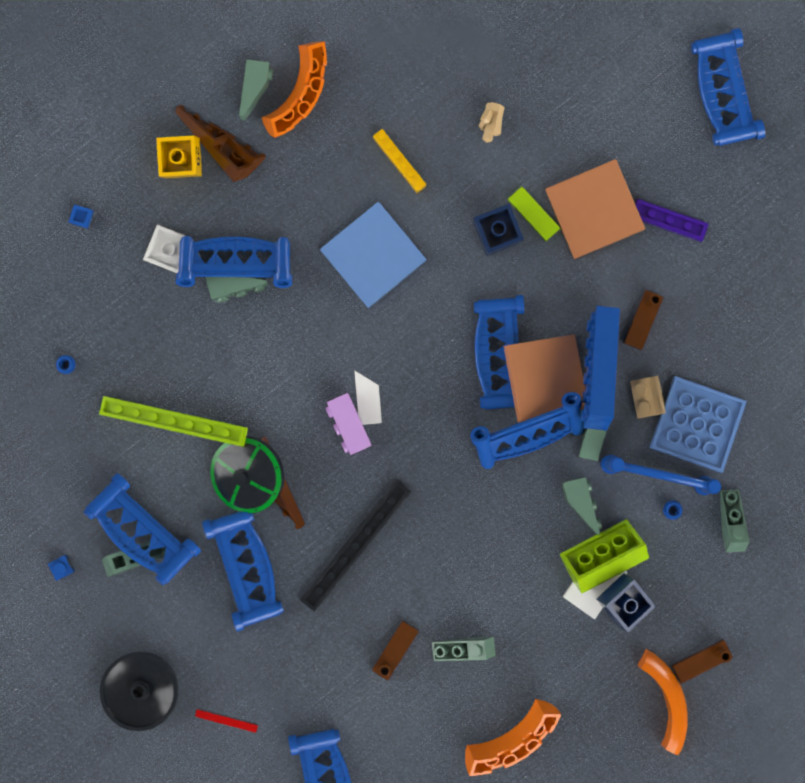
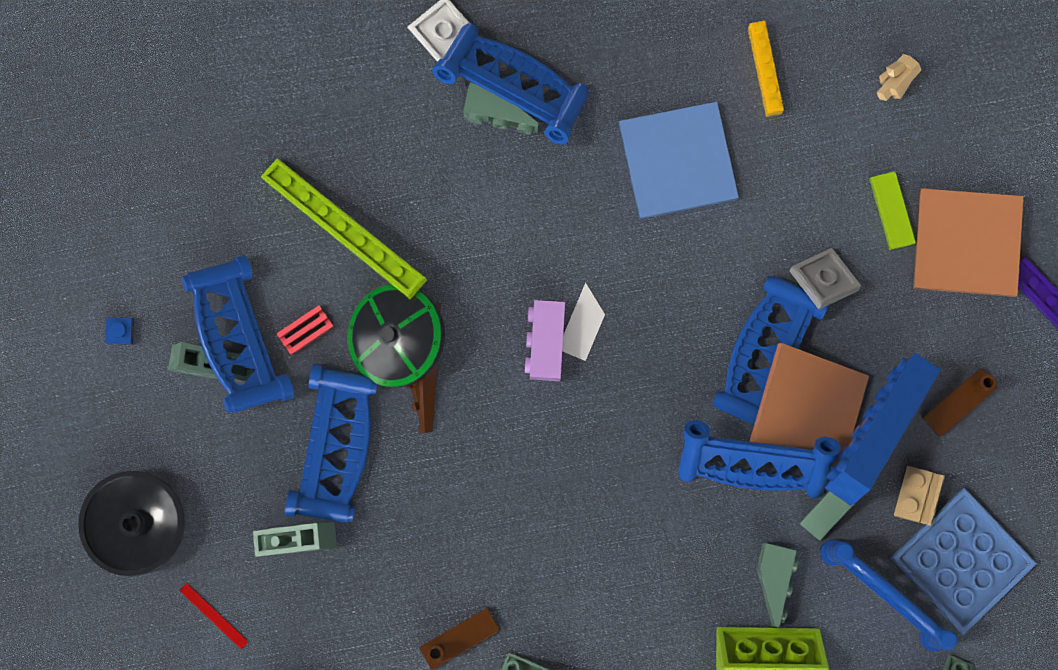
camera: 25 degrees right, 5 degrees down
blue plate [56,355,76,374] -> none
black tile [300,480,411,612] -> none
dark blue brick [472,203,524,256] -> none
blue plate [663,501,683,520] -> none
none -> sand green slope [253,522,337,557]
none -> coral tile [277,305,334,356]
none -> light grey tile [790,248,861,310]

